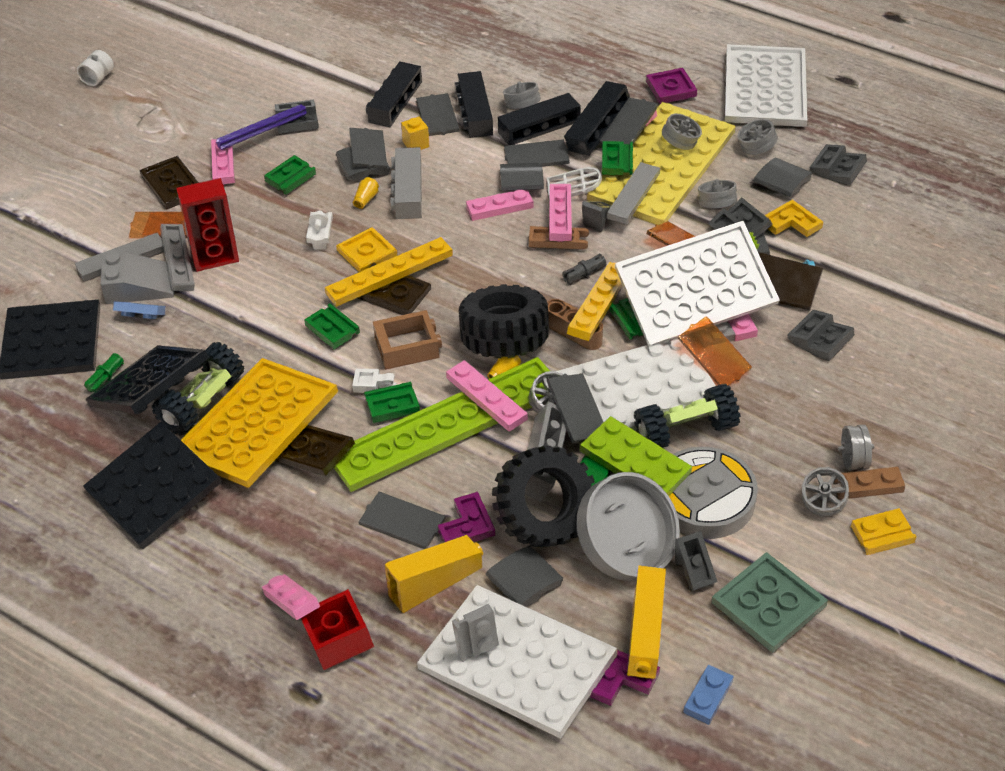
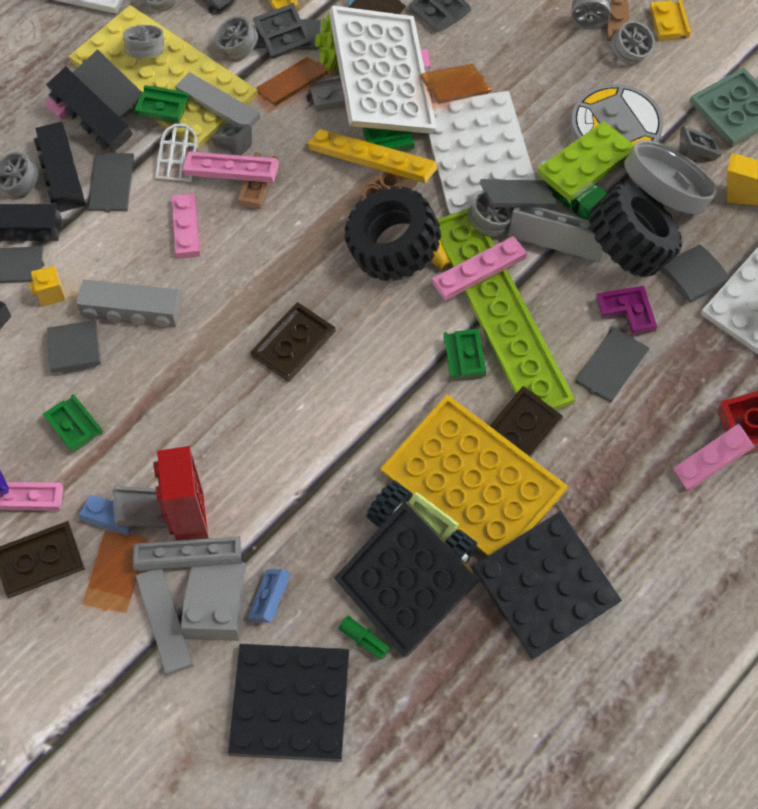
camera: 80 degrees left, 15 degrees up
green plate [304,304,360,349] -> none
white hips [306,210,333,250] -> none
yellow plate [324,237,453,307] -> none
yellow tile [336,227,398,272] -> none
dark grey piece [349,127,387,169] -> none
yellow cone [352,177,379,209] -> none
white plate [352,369,396,393] -> none
medium nougat window [373,310,442,370] -> none
yellow slope [385,535,483,613] -> none
dark grey slope [500,162,544,191] -> none
dark grey pin [562,253,607,284] -> none
black plate [634,384,741,448] -> none
magenta plate [646,68,698,104] -> none

